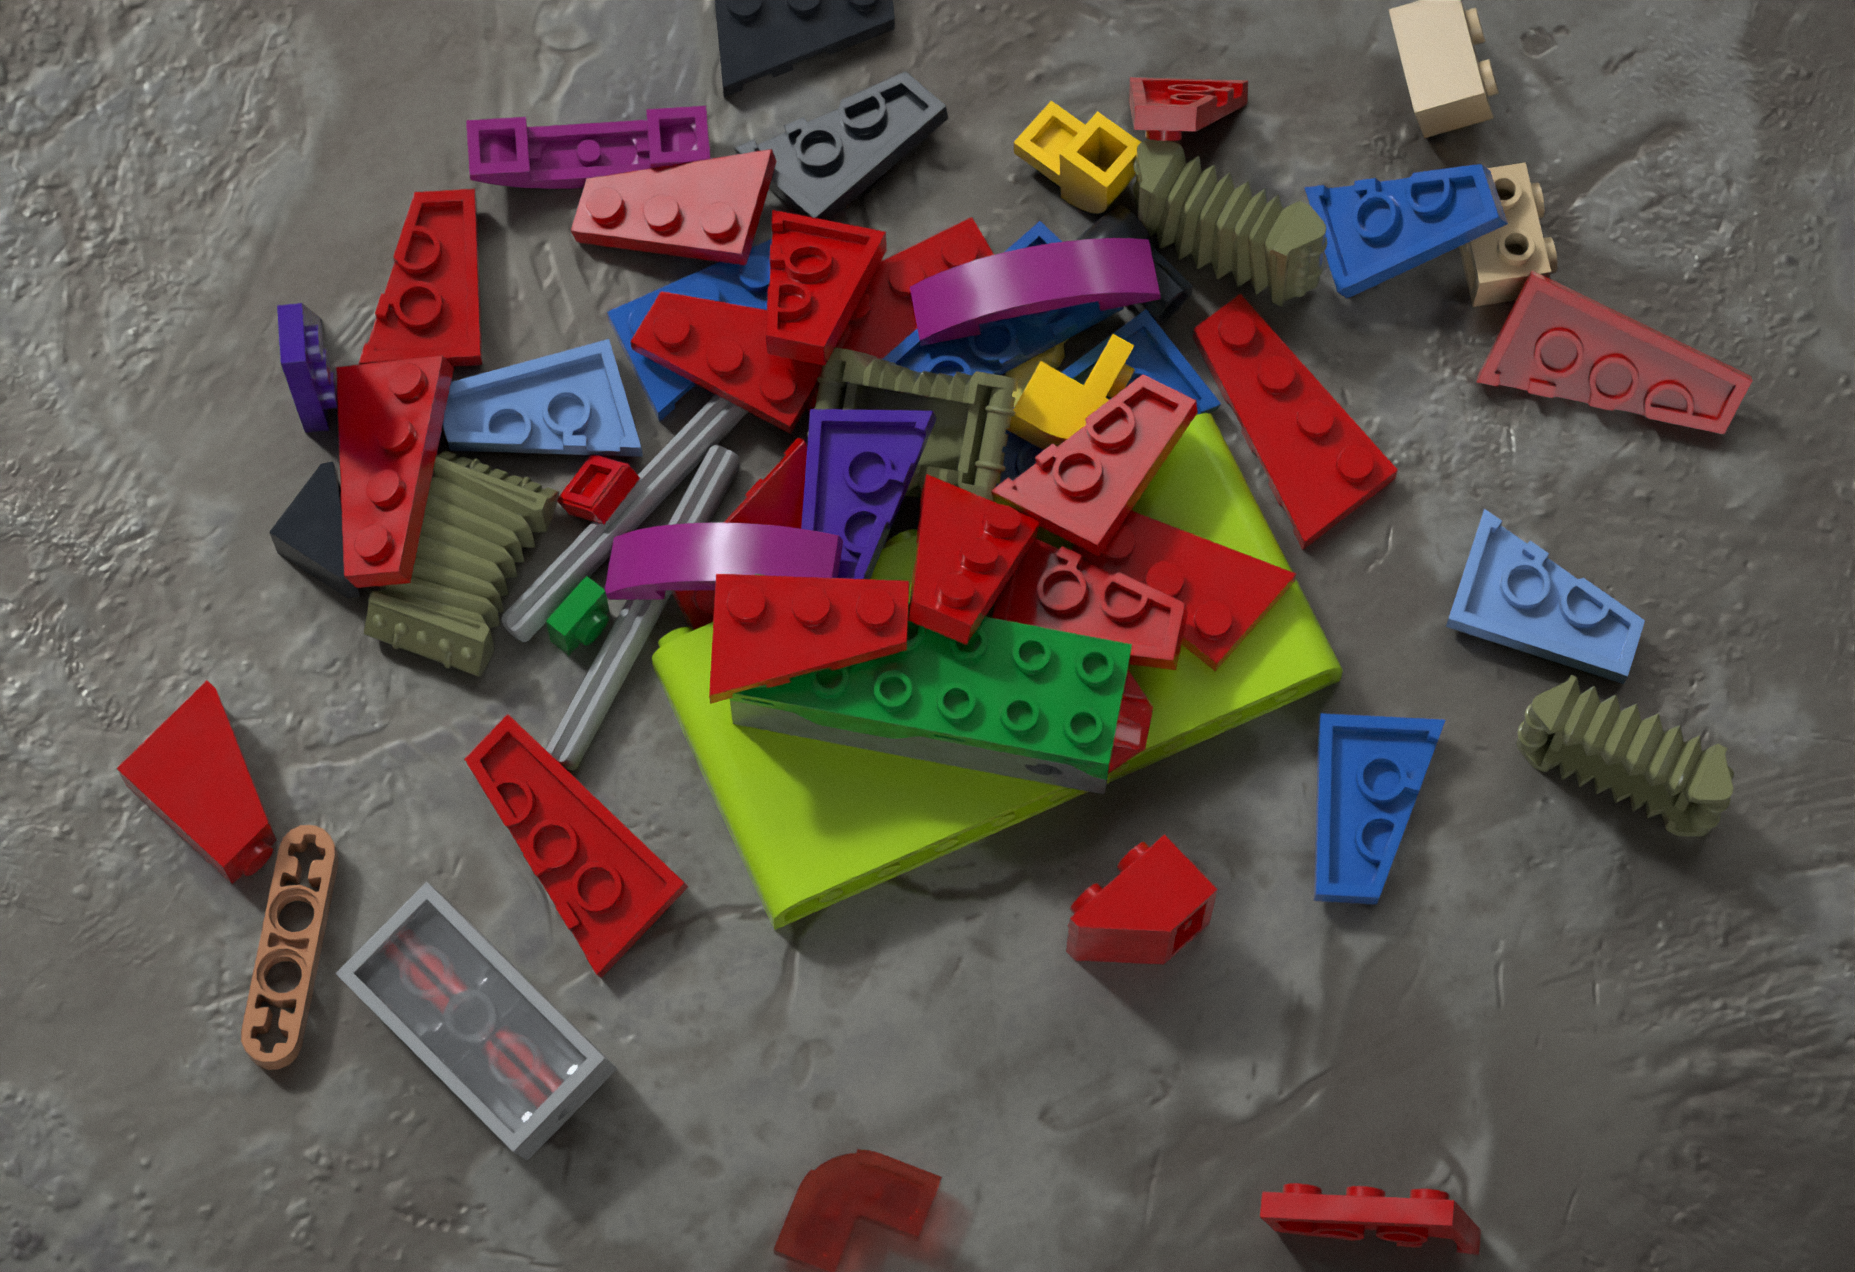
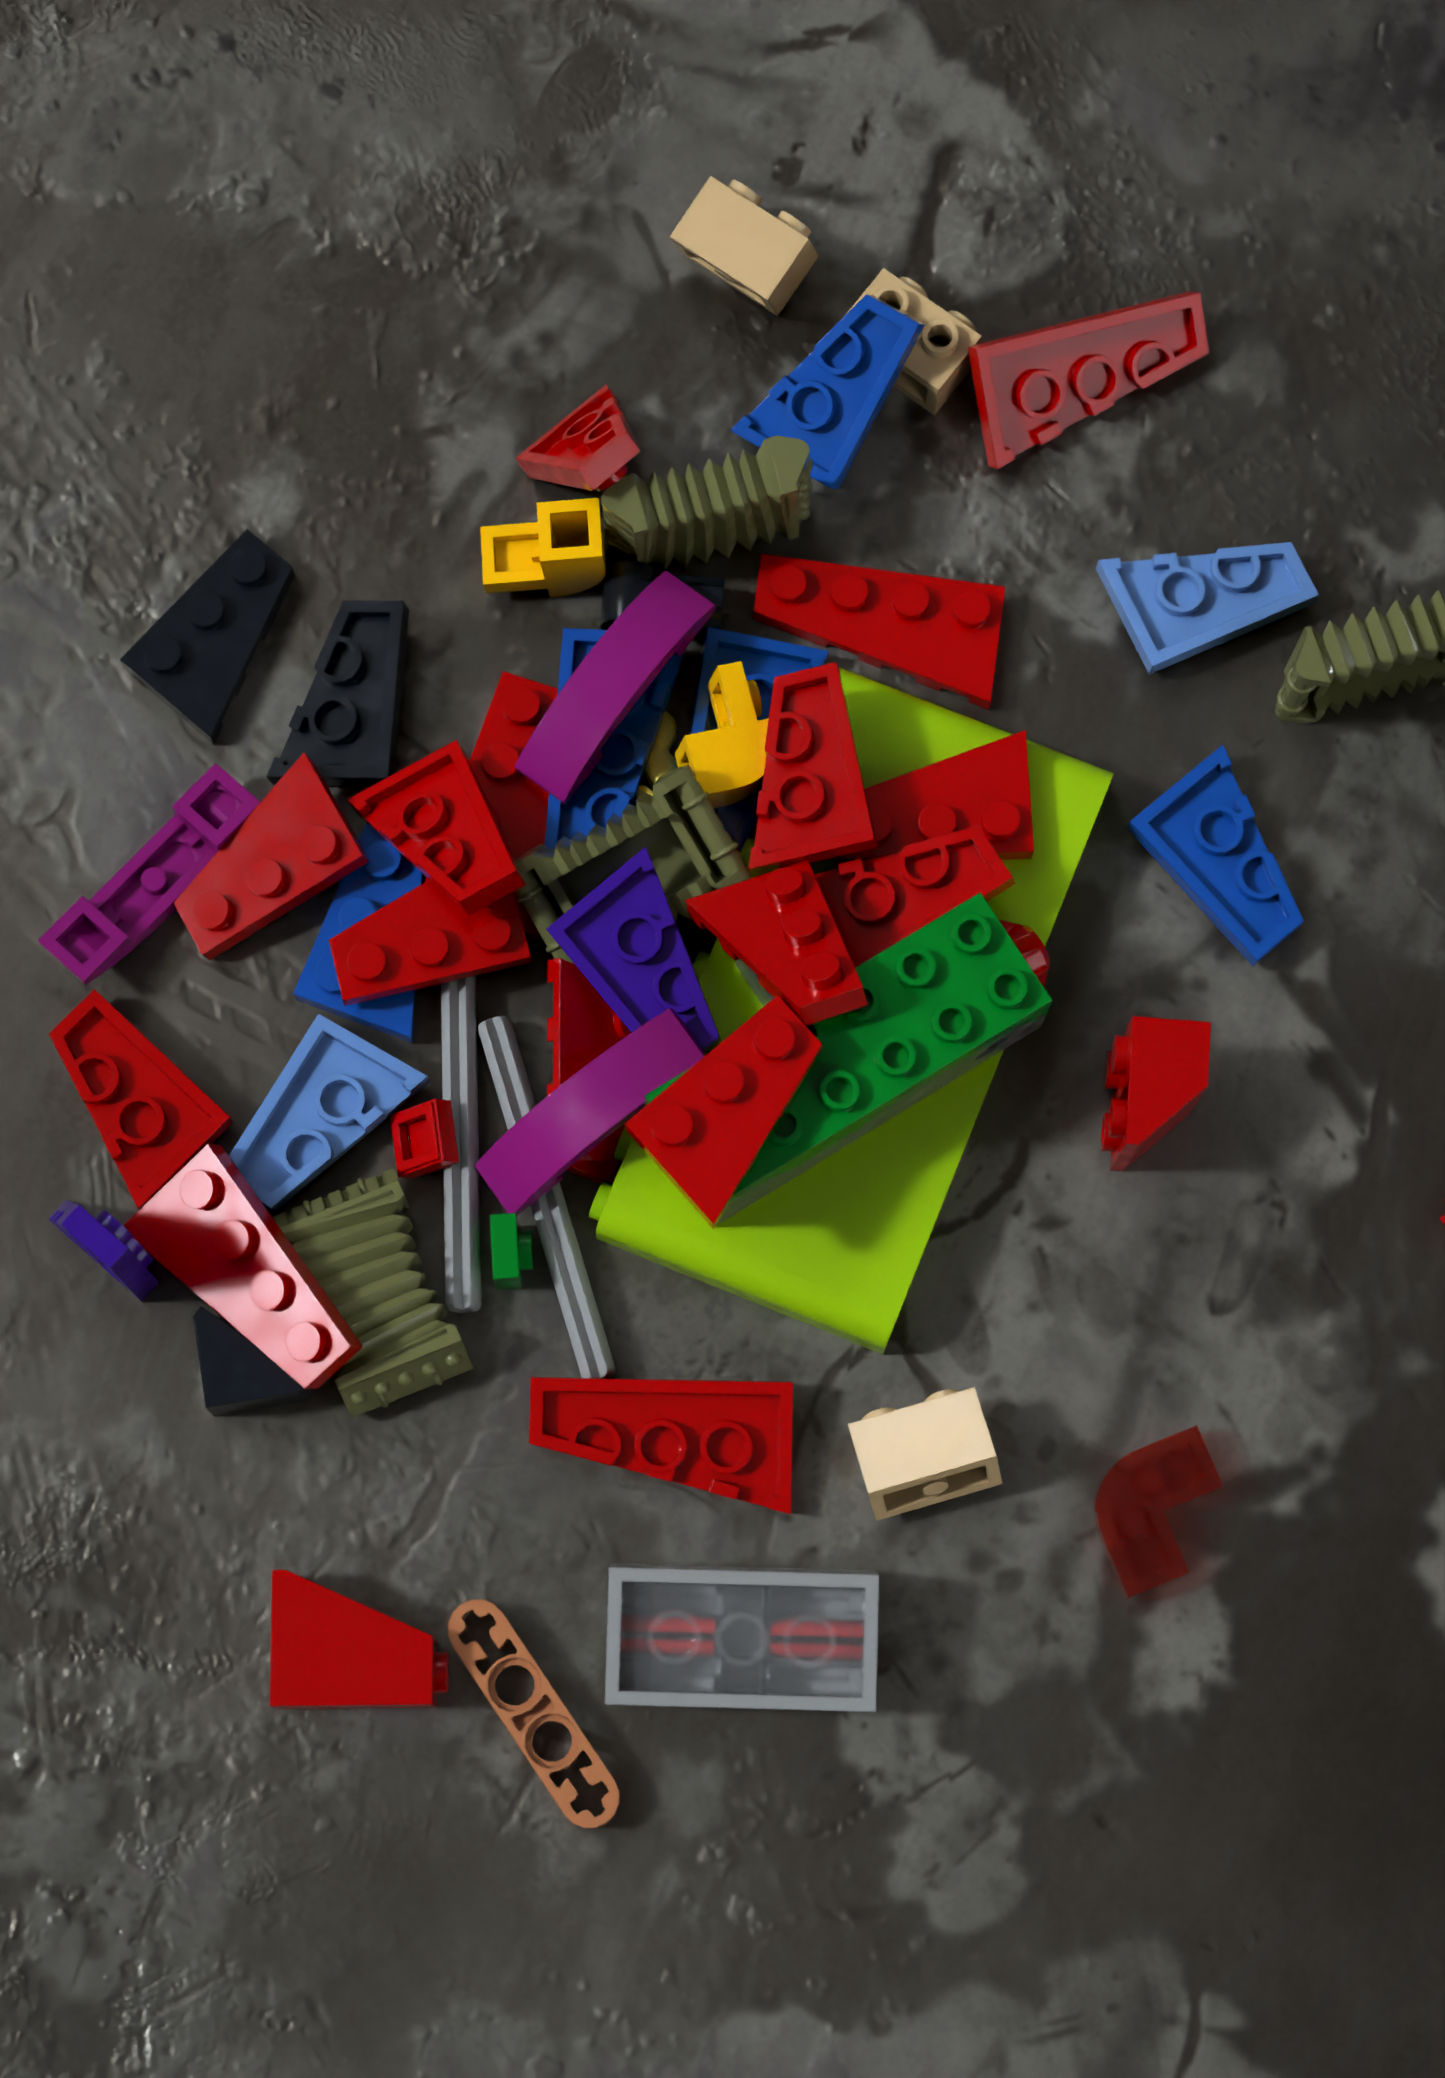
camera: 45 degrees left, 5 degrees up
none -> tan brick [848,1387,1003,1521]

